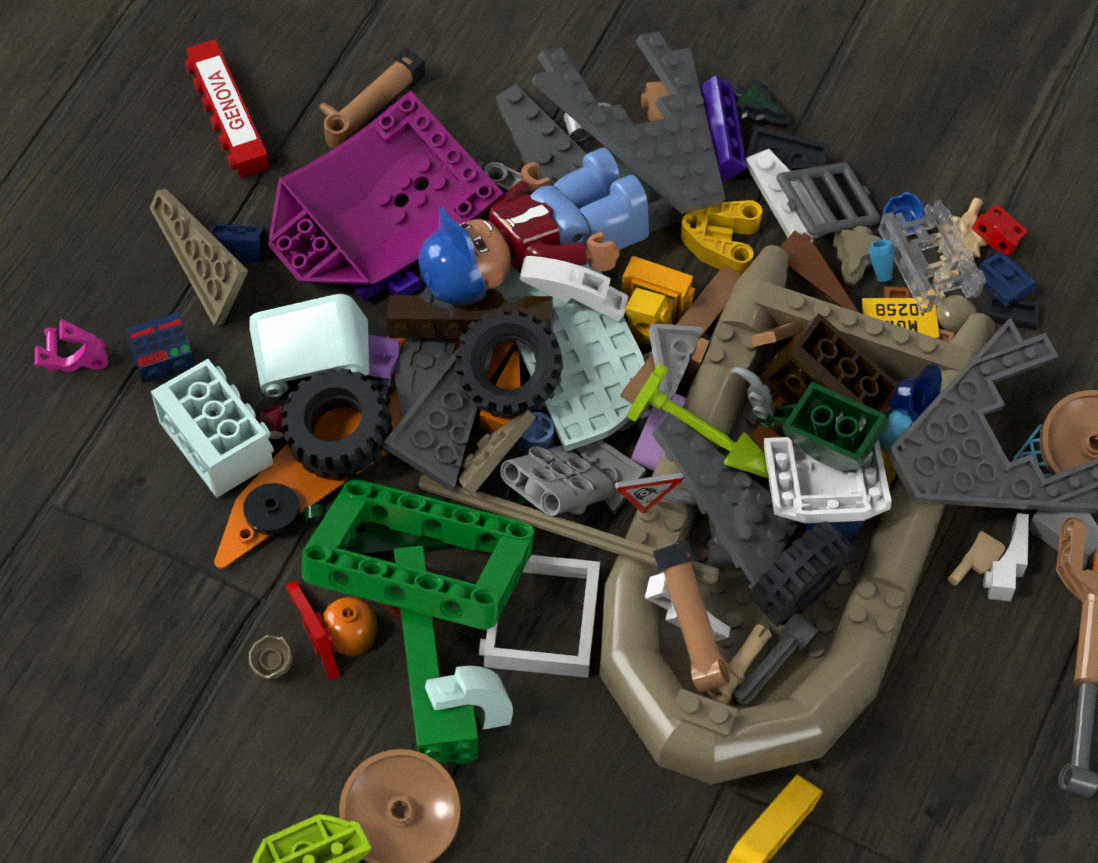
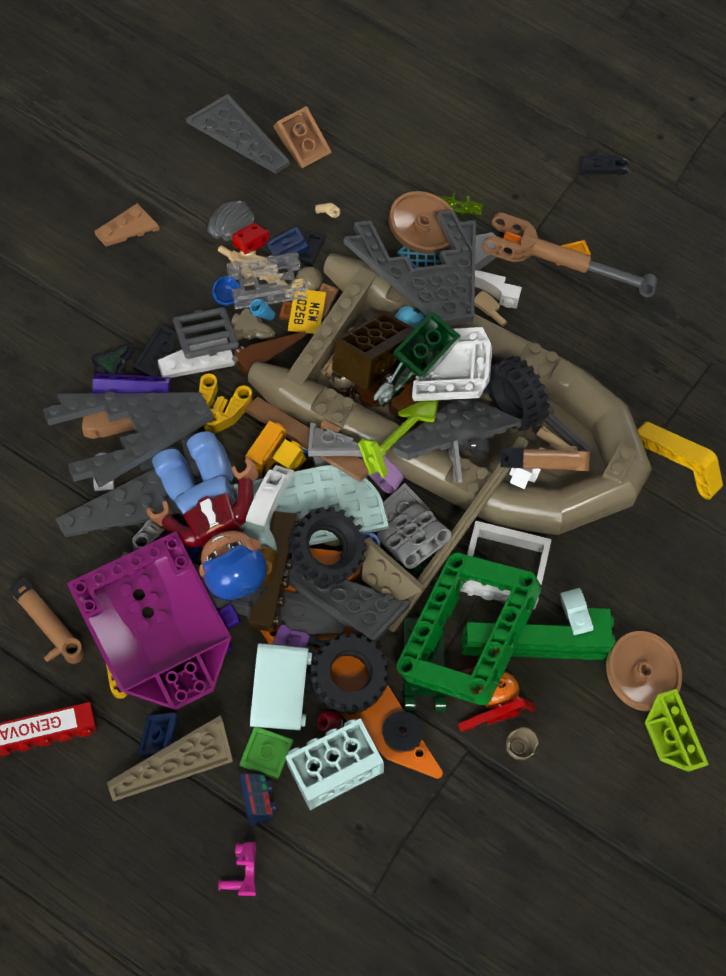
camera: 85 degrees left, 5 degrees up
medium nougat tile [751,322,802,347] -> none
clear blue piece [890,364,942,423] -> none
none -> medium nougat wing [95,203,160,247]
none -> dark grey hair [207,201,255,241]
none -> bright green plate [240,727,293,780]
none -> tan arm [315,203,340,218]

